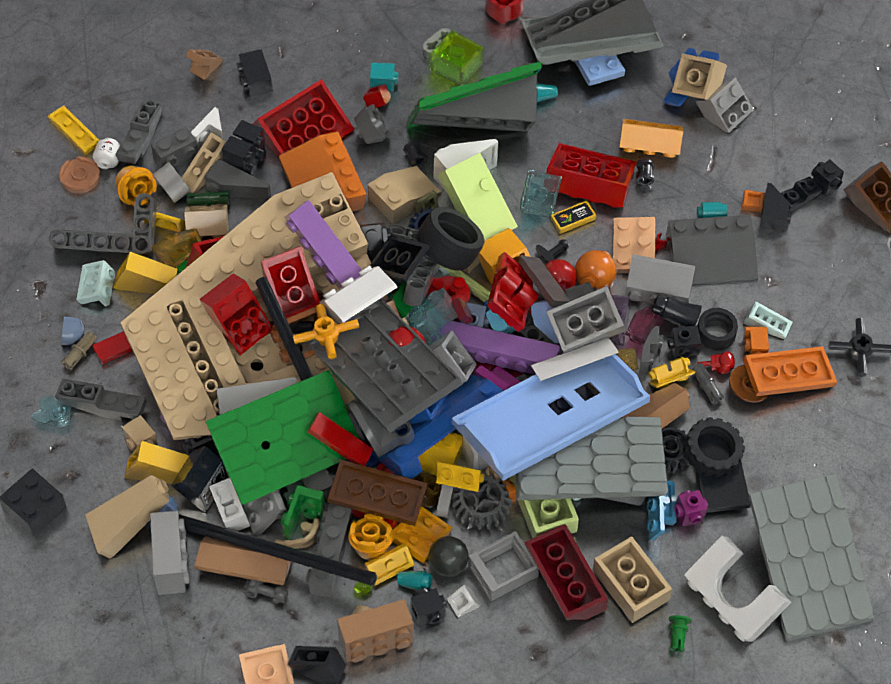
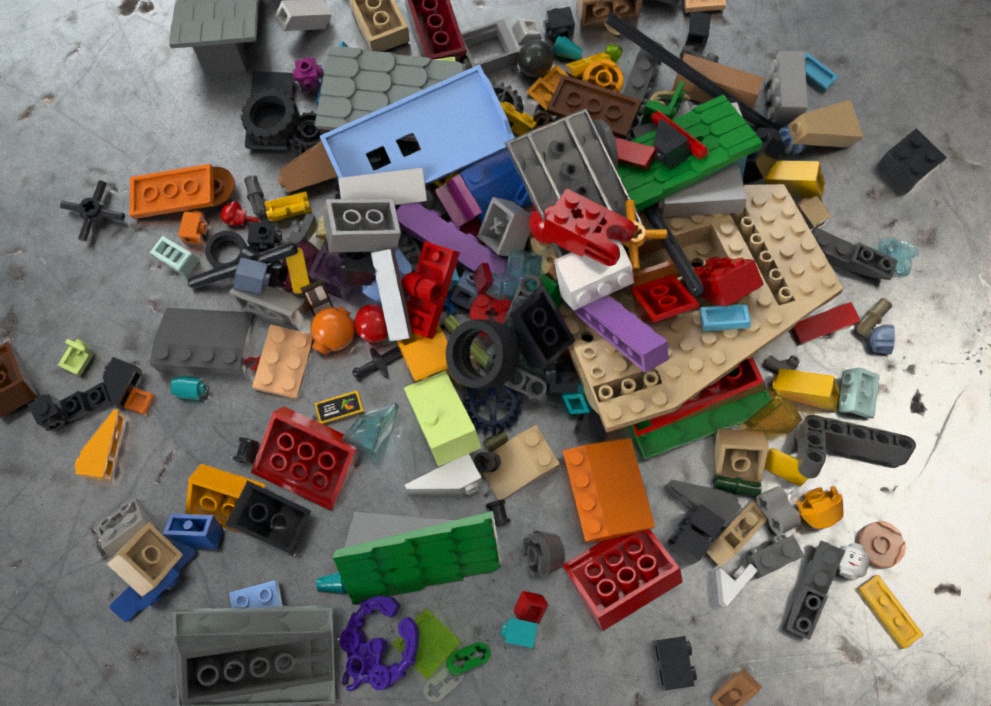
camera: 170 degrees left, 15 degrees up
none -> yellowish green bracket [58,339,94,377]
none -> light orange slope [75,409,126,481]
none -> blue slope [163,514,224,550]
none -> black axle [187,242,298,289]
none -> black slope [225,480,311,554]
none -> sand blue brick [234,258,270,295]
none -> yellow slope [286,248,309,294]
none -> slope [300,279,334,316]
none -> dark purple piece [340,596,419,691]
none -> green beam [446,642,491,676]
none -> black bush [474,452,501,473]
none -> red brick [541,189,636,266]
none -> red axle [651,111,709,159]
none -> black slope [653,119,692,170]
none -> black brick [685,12,711,47]
none -> medium azure tile [699,304,751,332]
none -> medium azure tile [805,52,839,93]

